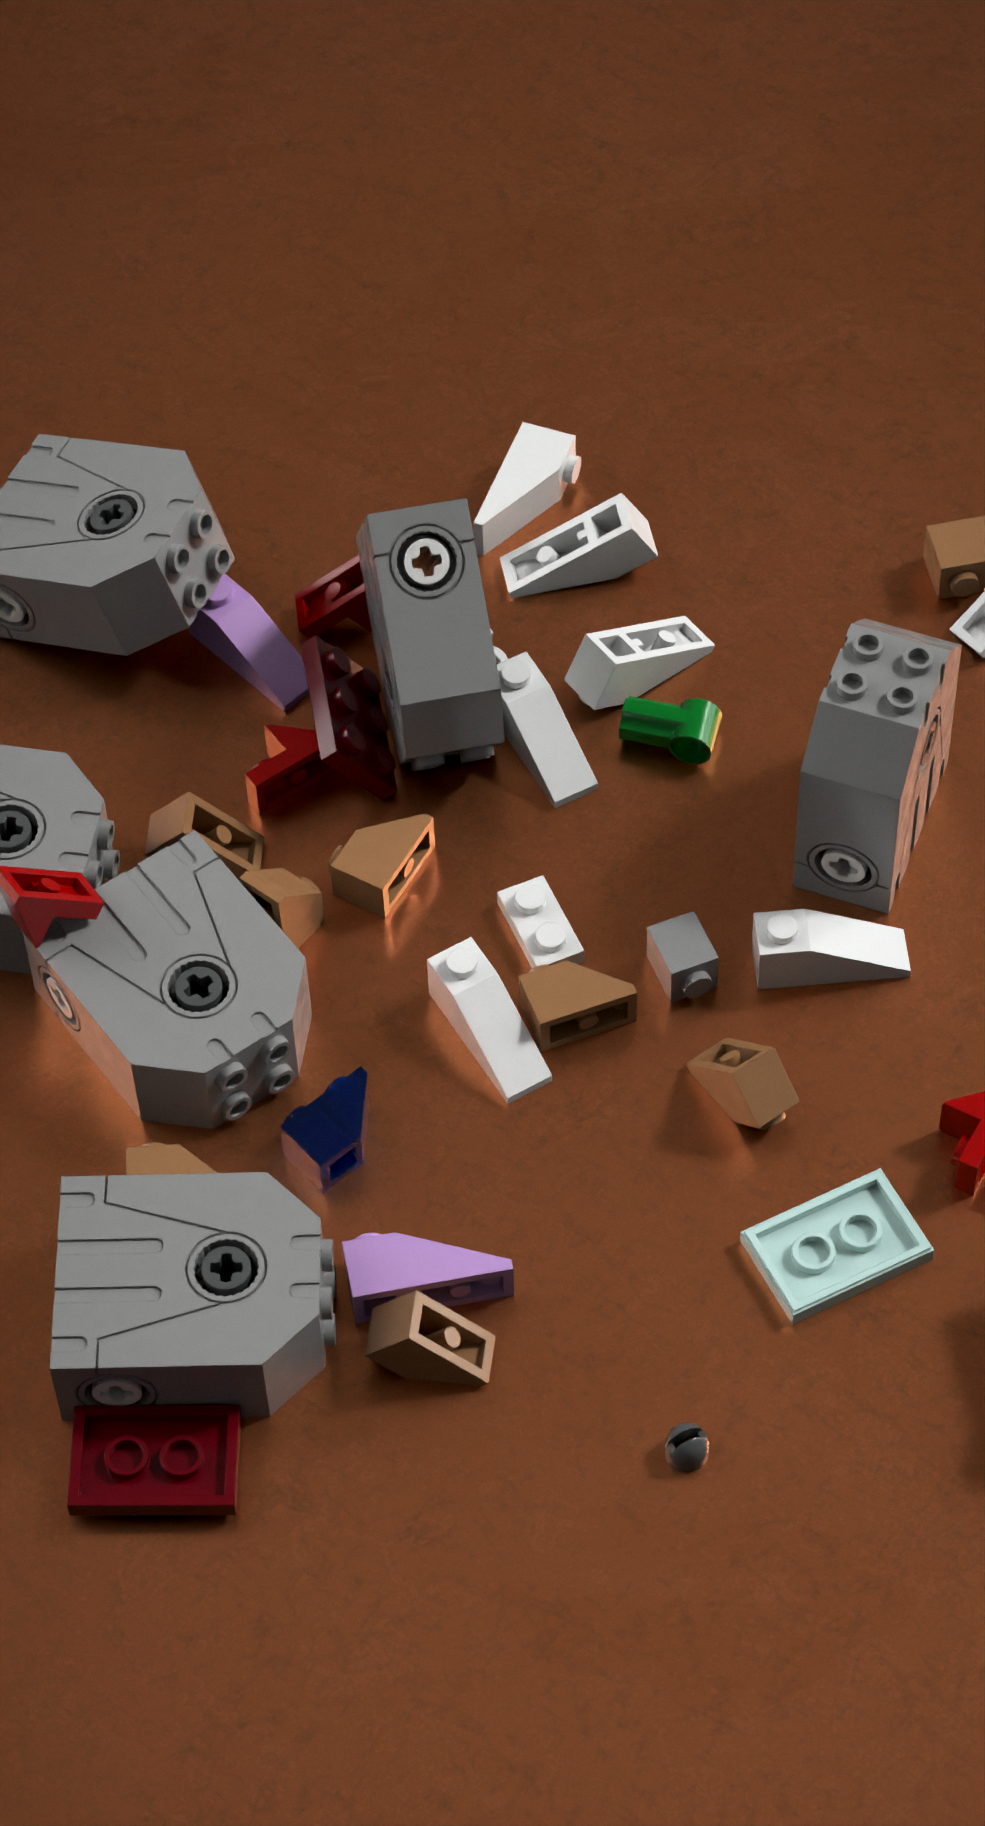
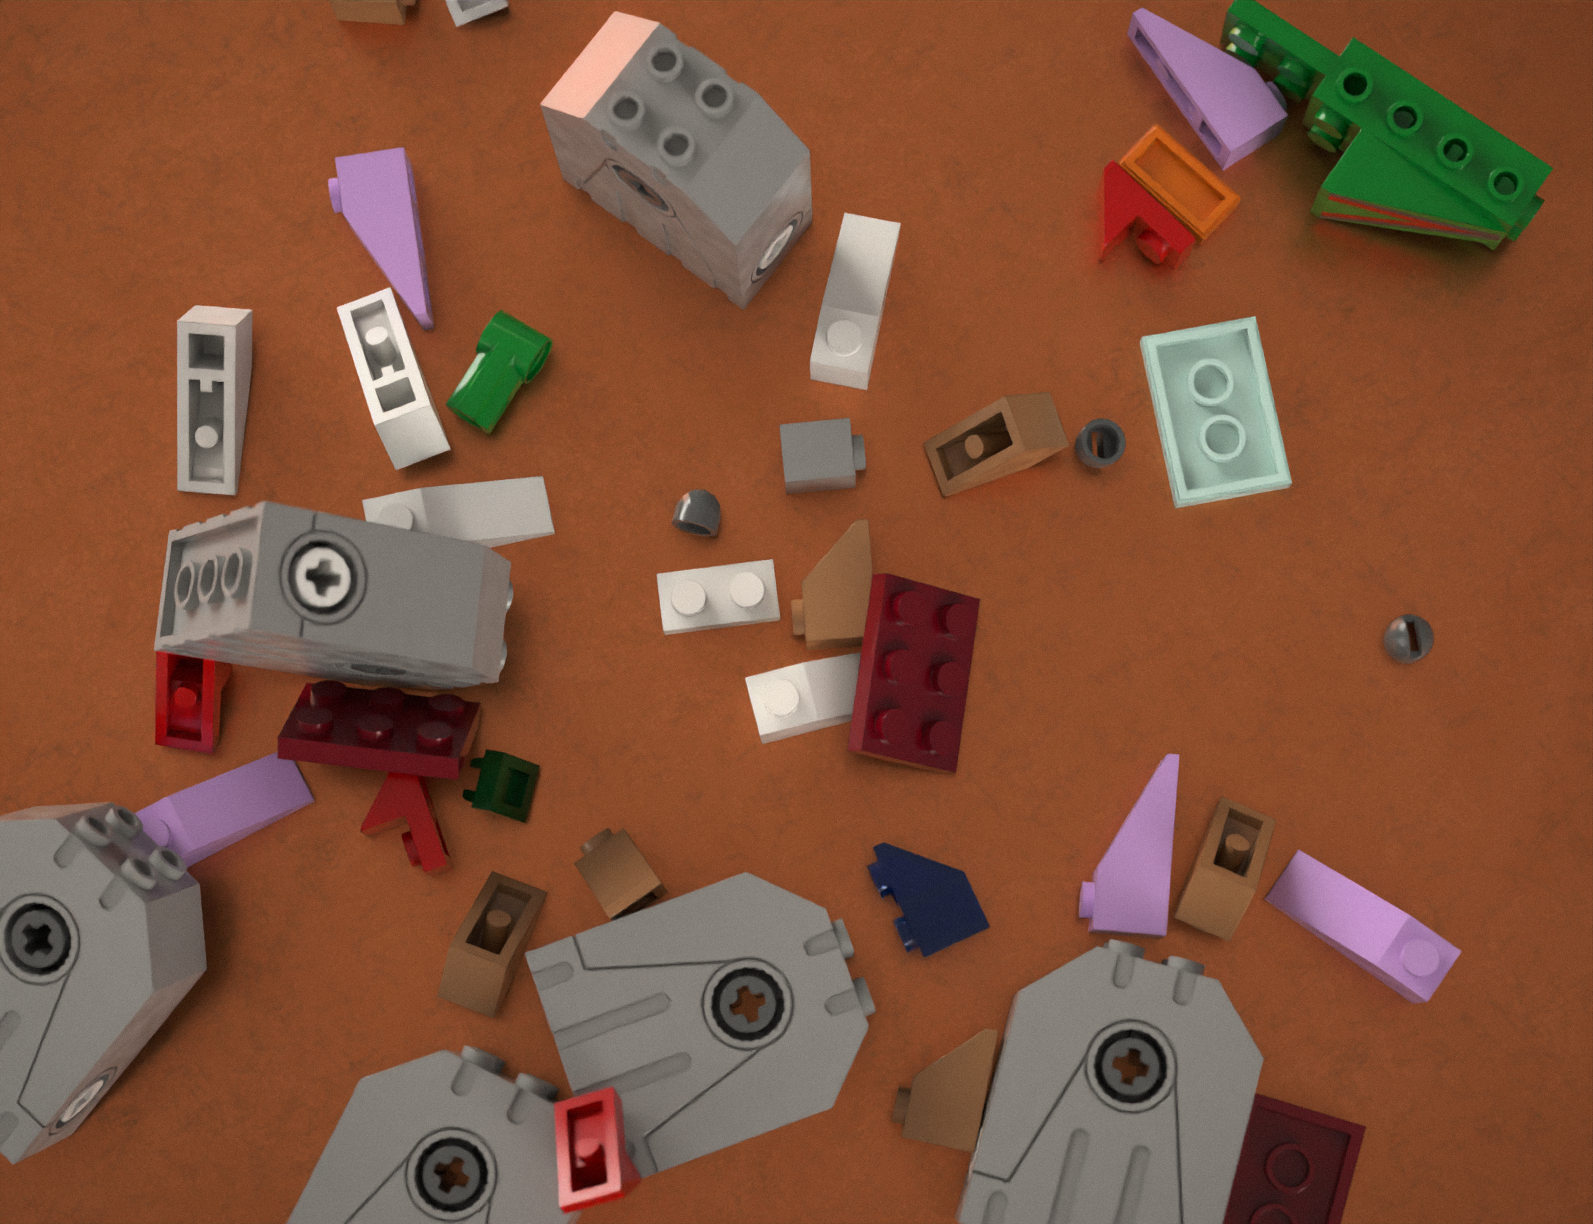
camera: 70 degrees left, 25 degrees up
medium nougat slope [328,813,435,918] -> none
white slope [473,422,581,556] -> none
none -> lavender slope [328,147,435,330]
none -> dark green tile [462,749,540,823]
none -> dark grey hinge [671,490,721,537]
none -> dark red plate [847,573,980,773]
none -> dark grey hinge [1074,418,1126,468]
none -> lavender slope [1264,850,1462,1004]

